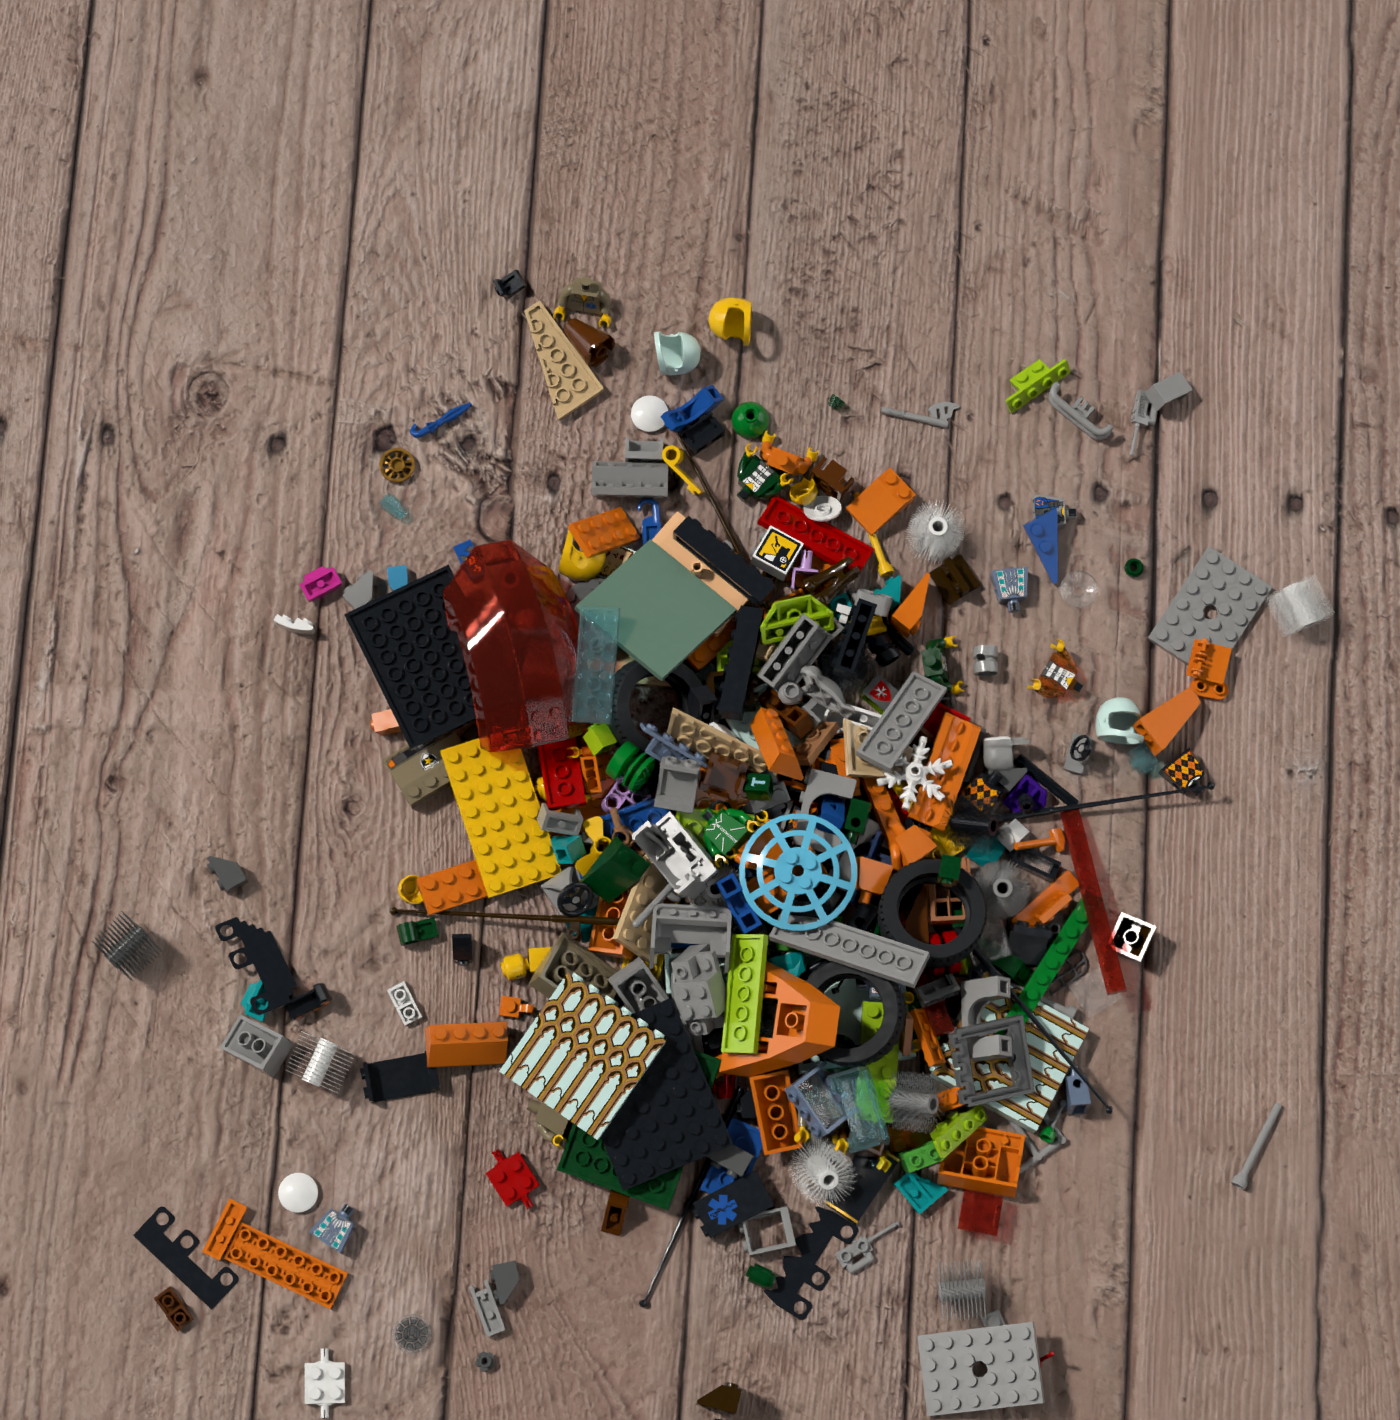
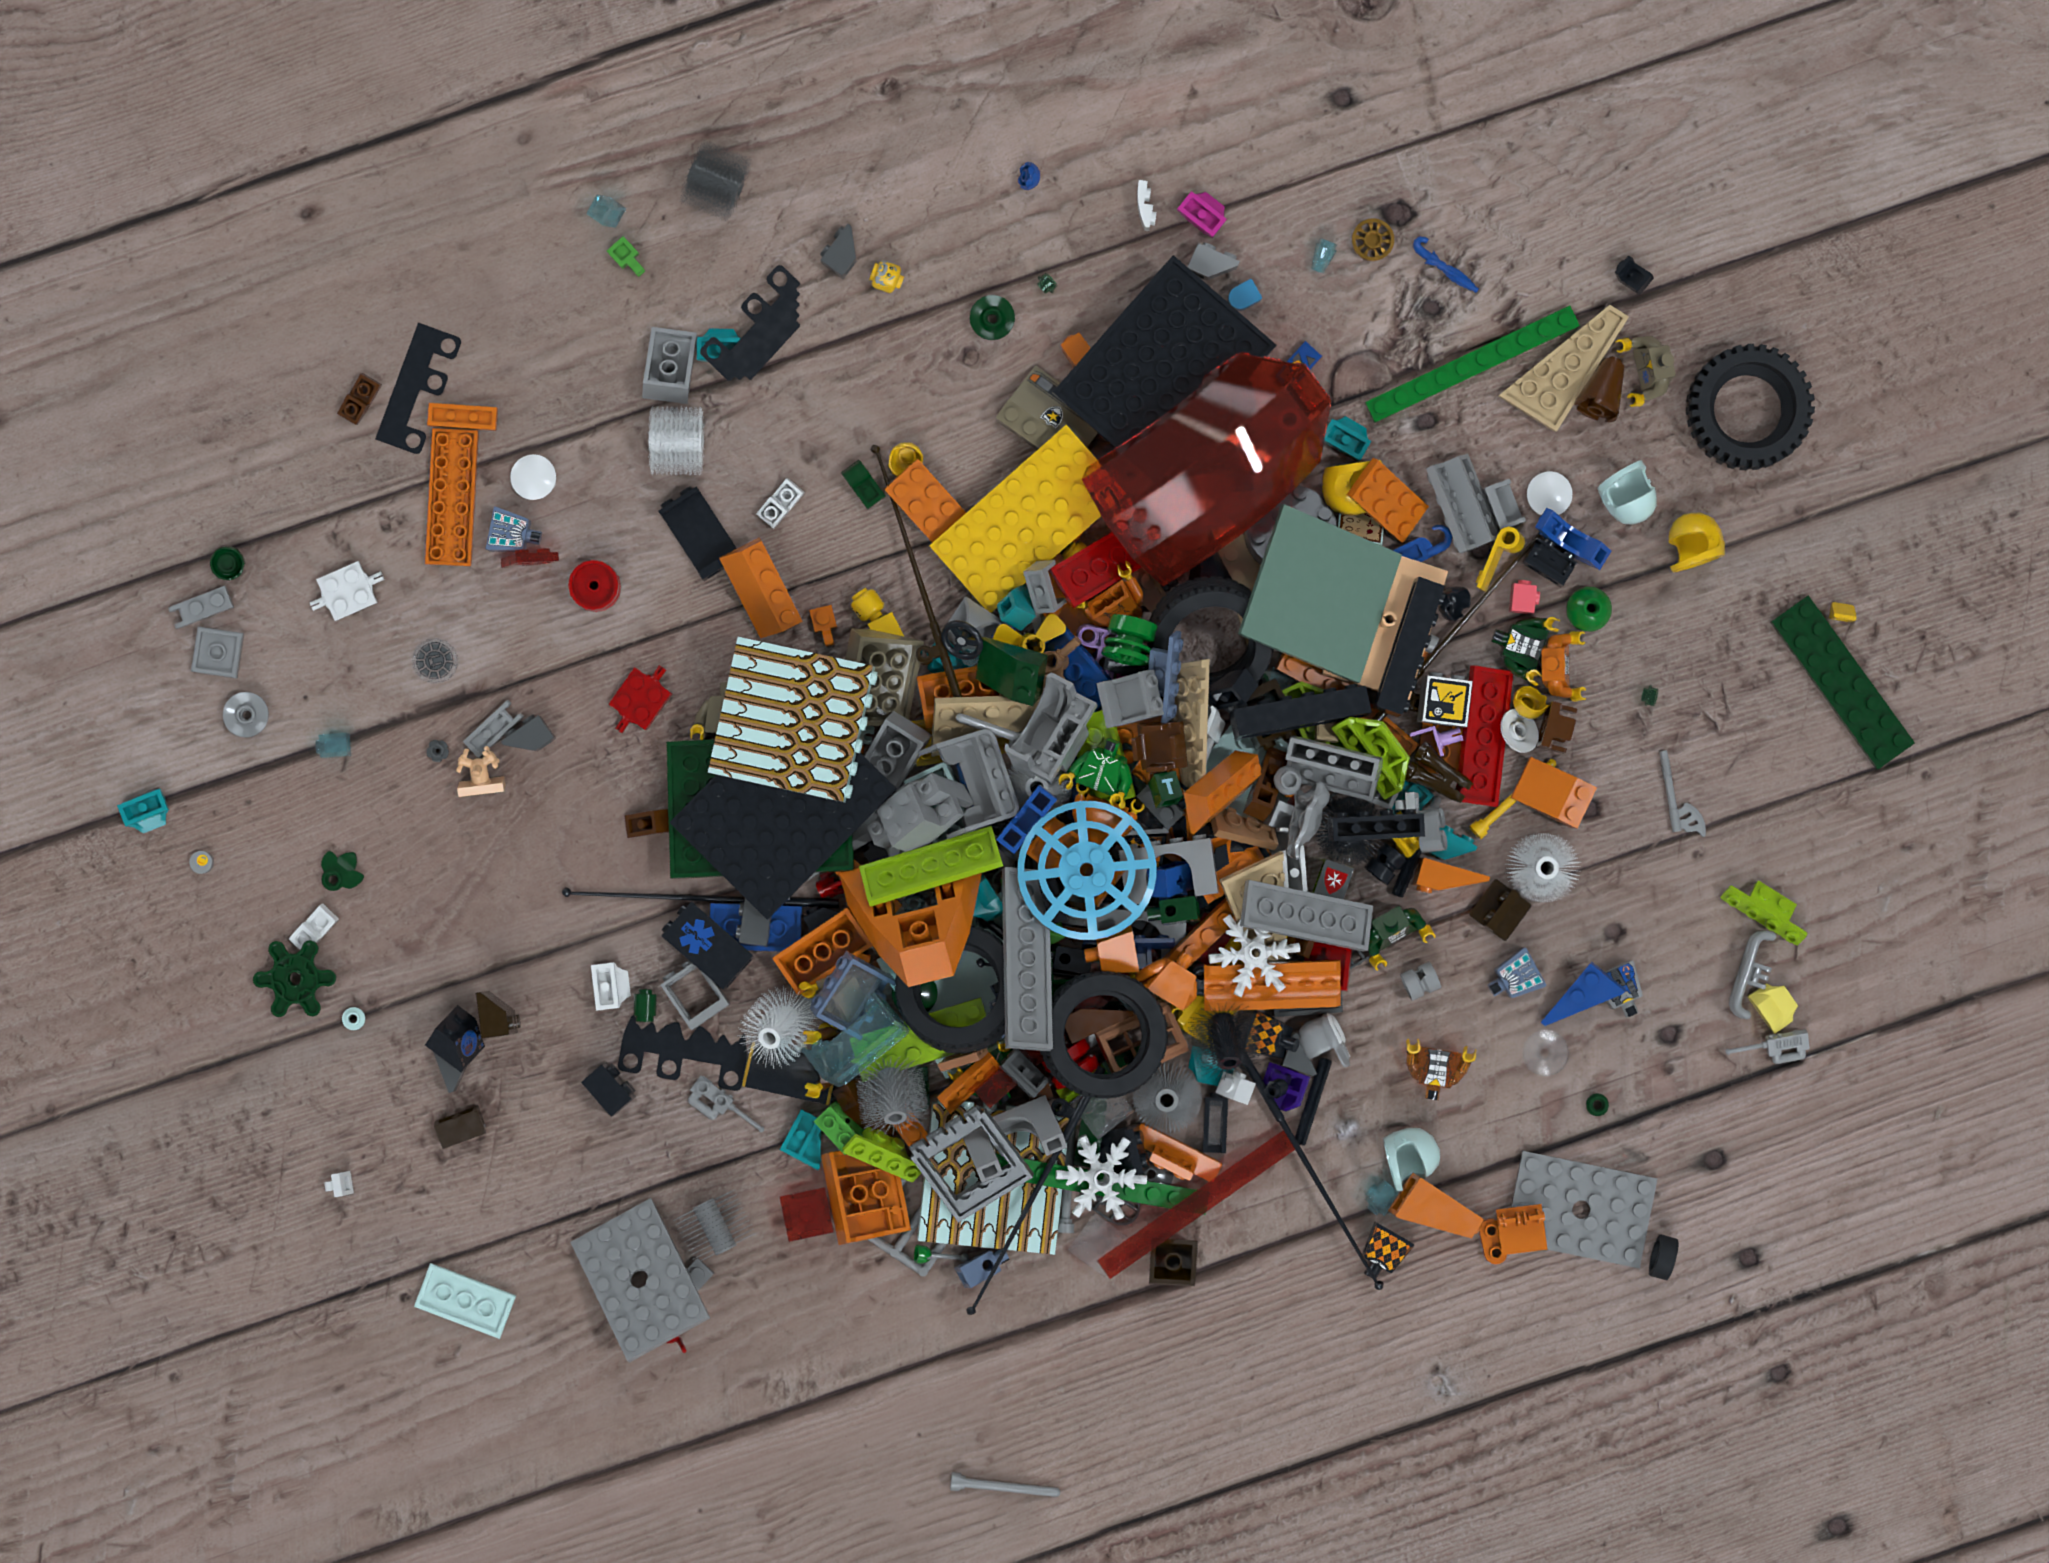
camera: 70 degrees right, 10 degrees up
black animal [285,983,332,1020] -> none
black slope [452,934,474,966] -> none
clear light blue plate [571,606,620,724] -> none
lime brick [583,723,617,756] -> none
dark green brick [936,854,962,887] -> none
orange piece [1014,828,1065,853] -> none
piece [1063,733,1093,775] -> none
light grey panel [1145,371,1192,411] -> none
white piece [1266,575,1335,637] -> none
none -> light nougat piece [456,746,506,797]
none -> clear red wing [501,548,559,568]
none -> red wheel [568,560,622,613]
none -> black brick [581,1062,636,1117]
none -> clear light blue brick [586,194,627,228]
none -> white slope [591,962,631,1011]
none -> bright green plate [607,236,645,277]
none -> yellow head [869,260,904,293]
none -> dark green dish [970,295,1015,340]
none -> blue plate [1018,162,1040,190]
none -> clear green plate [1037,273,1058,293]
none -> white piece [1055,1134,1147,1220]
none -> teal slope [1321,416,1371,462]
none -> green plate [1365,306,1580,423]
none -> black hair [1438,586,1471,621]
none -> coral brick [1509,580,1540,615]
none -> black tyre [1649,1234,1679,1281]
none -> black tyre [1686,344,1815,471]
none -> light yellow slope [1747,983,1798,1034]
none -> dark green plate [1770,595,1915,770]
none -> yellow slope [1829,602,1857,622]

